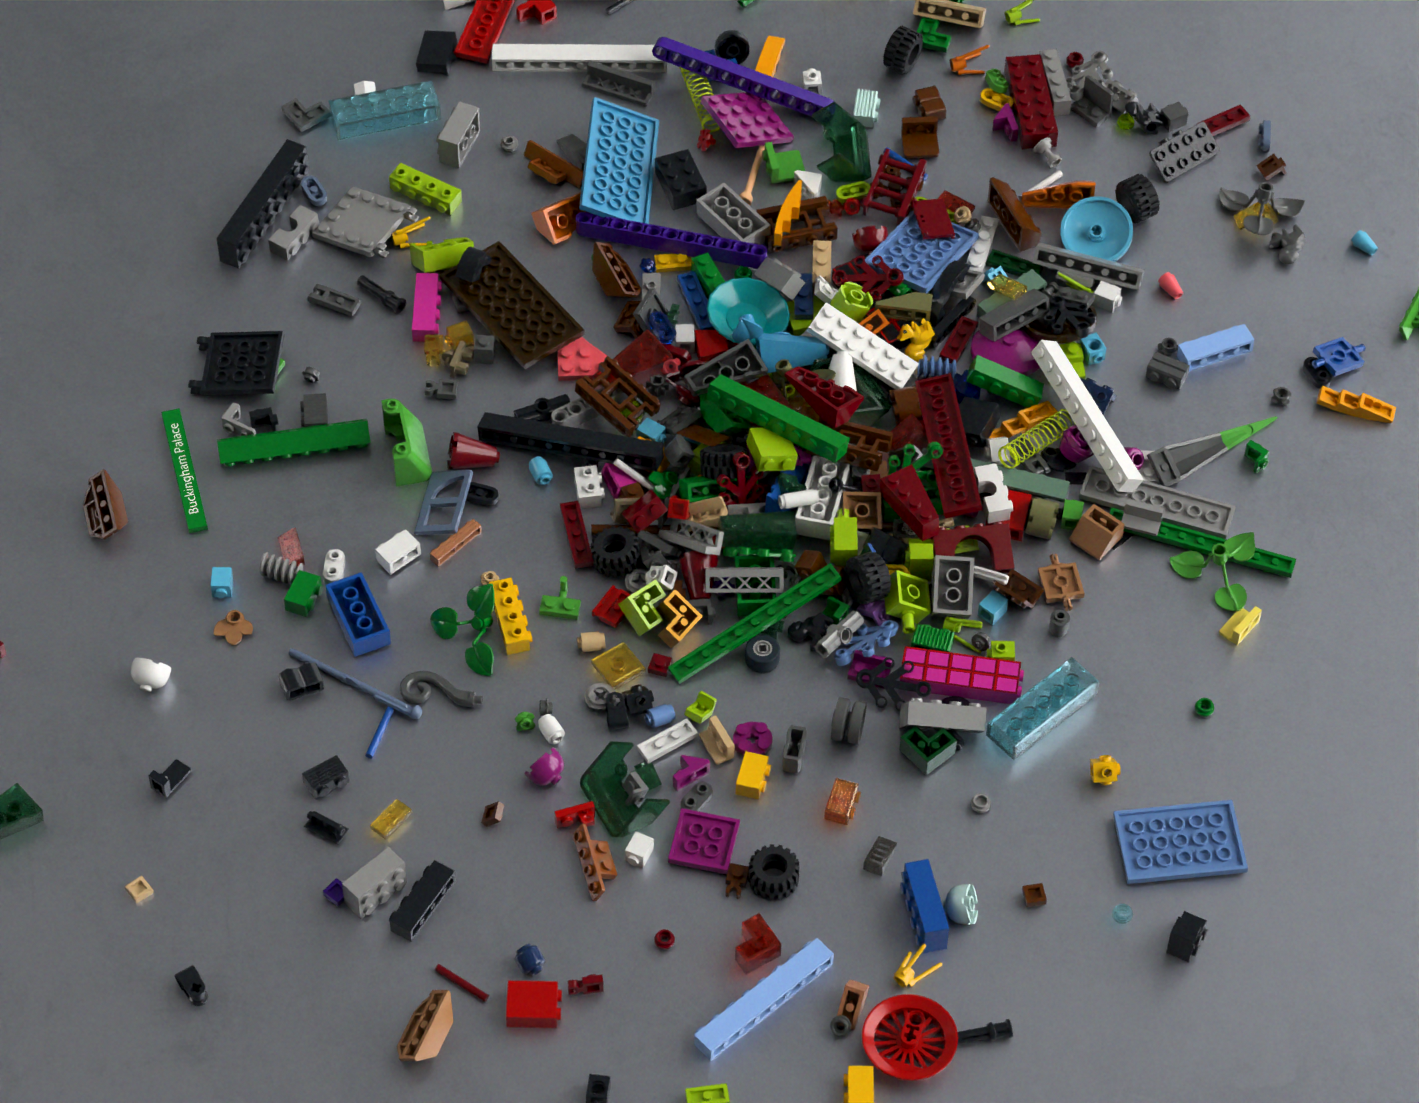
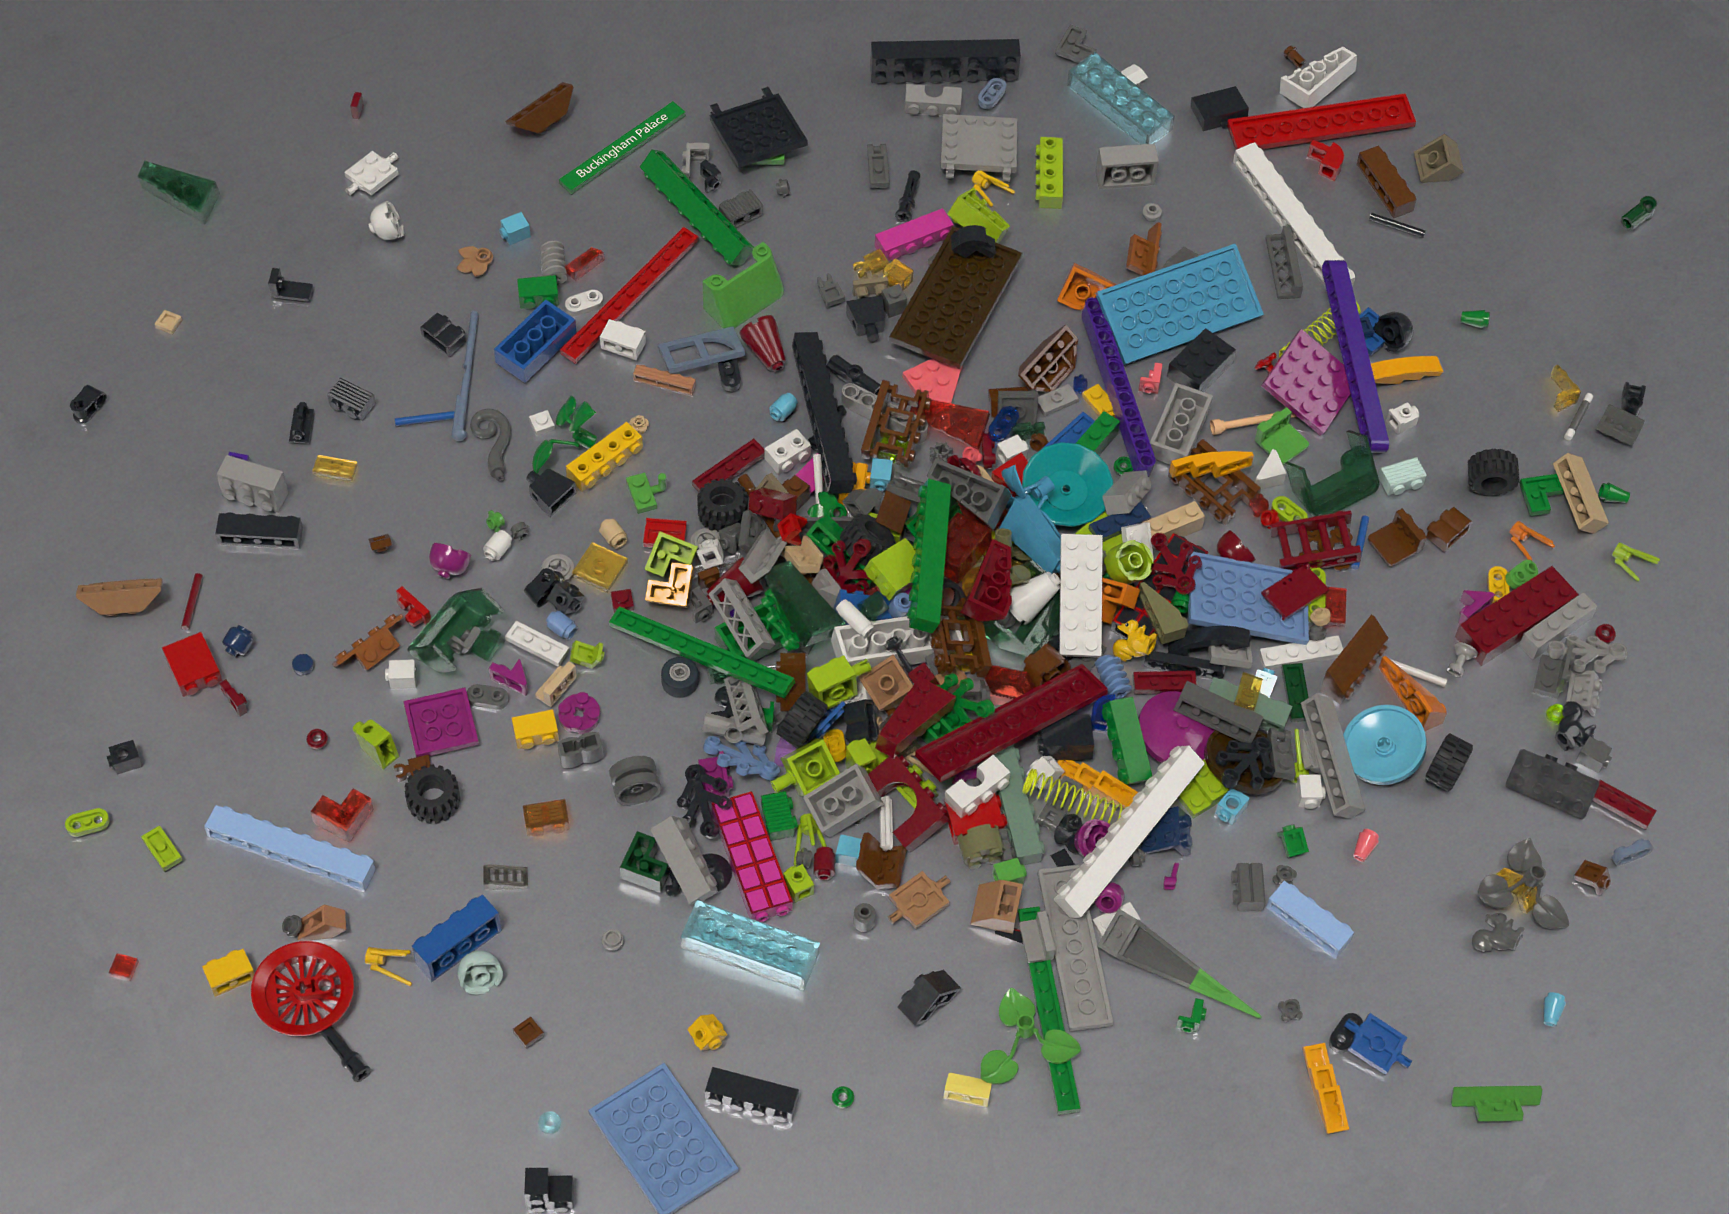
camera: 60 degrees right, 5 degrees up
none -> dark blue tile [292,654,314,676]
none -> white plate [344,151,399,196]
none -> lime torso [353,719,399,770]
none -> black torso [526,469,576,517]
none -> white plate [529,410,555,436]
none -> red plate [560,227,699,364]
none -> black brick [705,1067,799,1122]
none -> light grey fence [724,676,769,735]
none -> dark red brick [813,847,835,880]
none -> black torso [846,295,884,342]
none -> medium blue brick [888,593,911,618]
none -> black brick [897,969,961,1025]
none -> reddish brown plate [1030,433,1049,452]
none -> coral bracket [1139,363,1163,394]
none -> magenta hand [1164,863,1179,890]
none -> green bracket [1277,824,1309,857]

